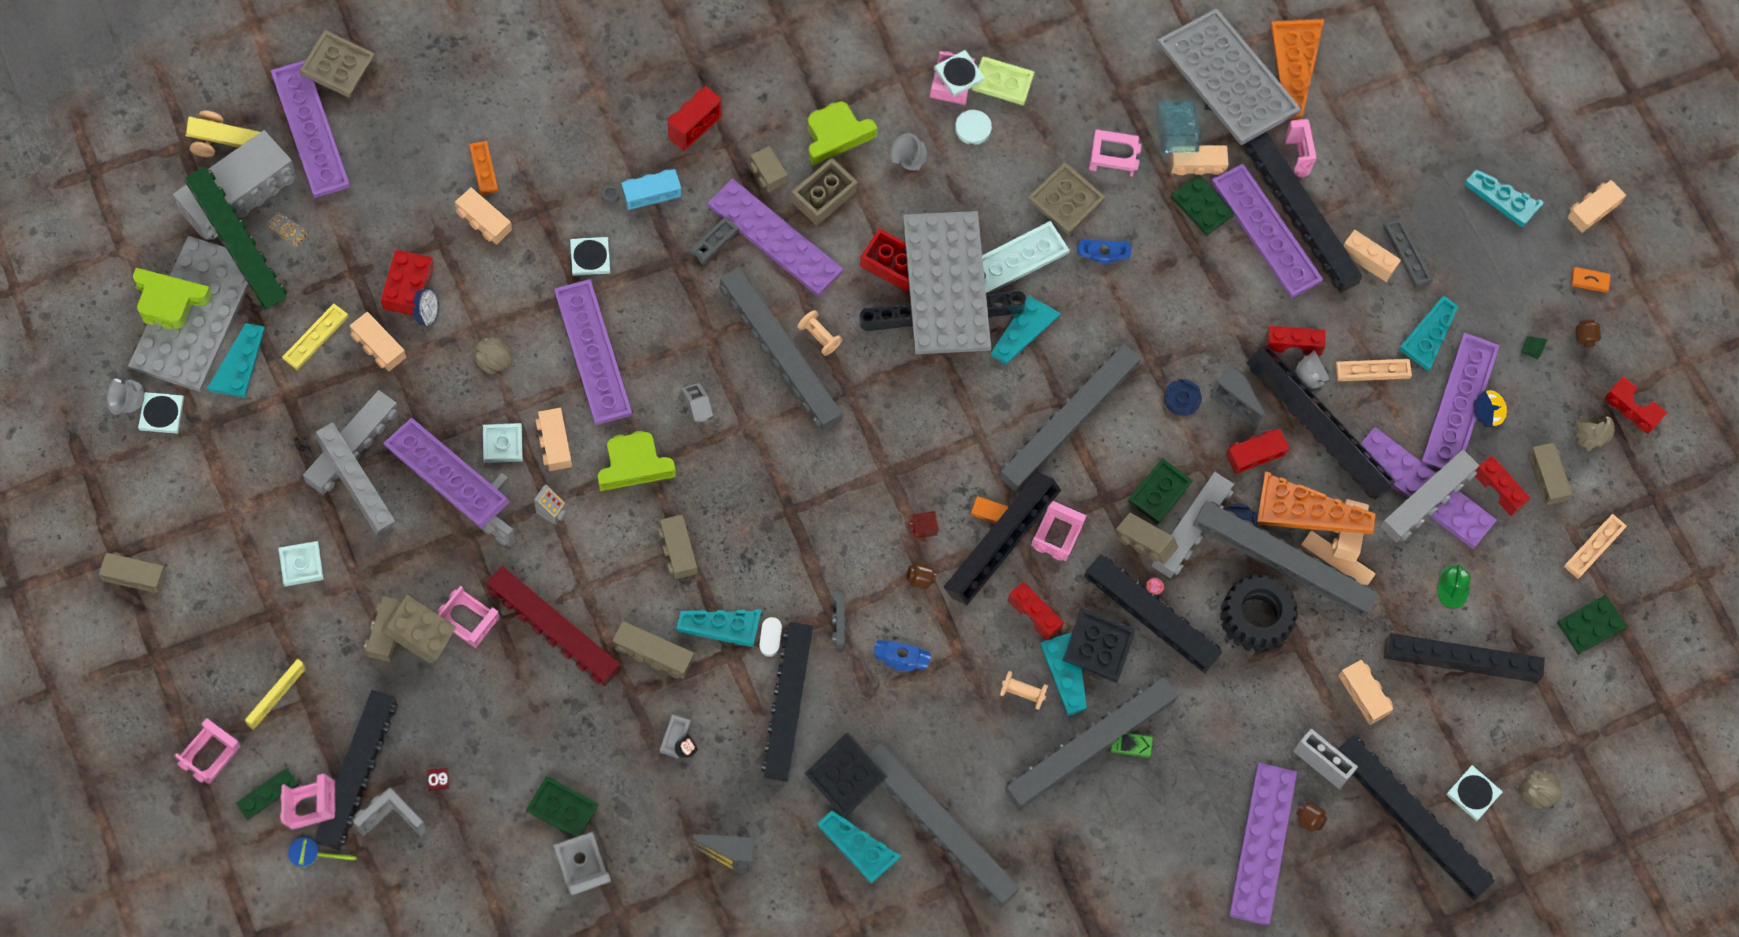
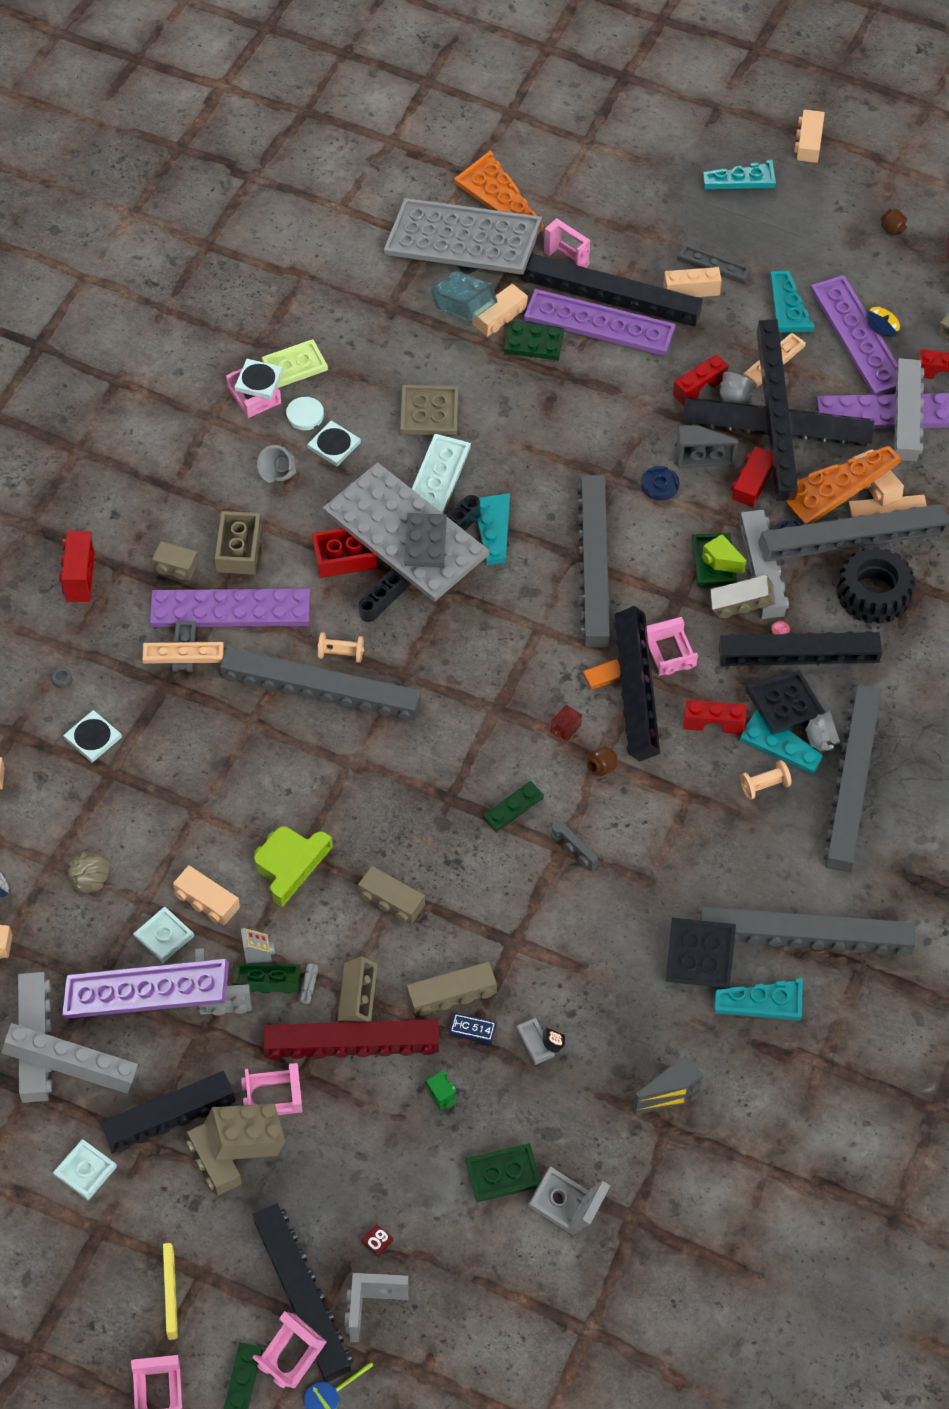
camera: 35 degrees left, 10 degrees down
medium lavender plate [554,279,632,425] -> none
medium azure brick [621,169,681,210] -> none
teal wing [676,609,762,647] -> none
light grey slope [681,383,713,422] -> none
white tile [760,617,782,657] -> none
black brick [761,622,813,782] -> none
lime brick [807,102,878,166] -> none
blue piece [874,640,931,671] -> none
blue piece [1077,239,1131,264] -> none
bright pink panel [1089,130,1141,177] -> none
bright green tile [1111,733,1153,758] -> none
dark green slope [1521,336,1547,360] -> none
orange tile [1571,267,1611,293] -> none
none -> black brick [100,1070,235,1153]
none -> light nougat tile [142,642,224,664]
none -> dark green plate [233,963,301,994]
none -> light grey axle [299,963,319,1005]
none -> tile [307,421,361,467]
none -> dark tan brick [337,956,377,1023]
none -> dark grey plate [404,513,447,567]
none -> green brick [426,1070,457,1110]
none -> dark blue tile [449,1013,497,1045]
none -> dark green plate [483,781,544,833]
none -> lime slope [702,534,747,574]
none -> black brick [756,319,798,501]
none -> light grey helmet [805,710,841,752]

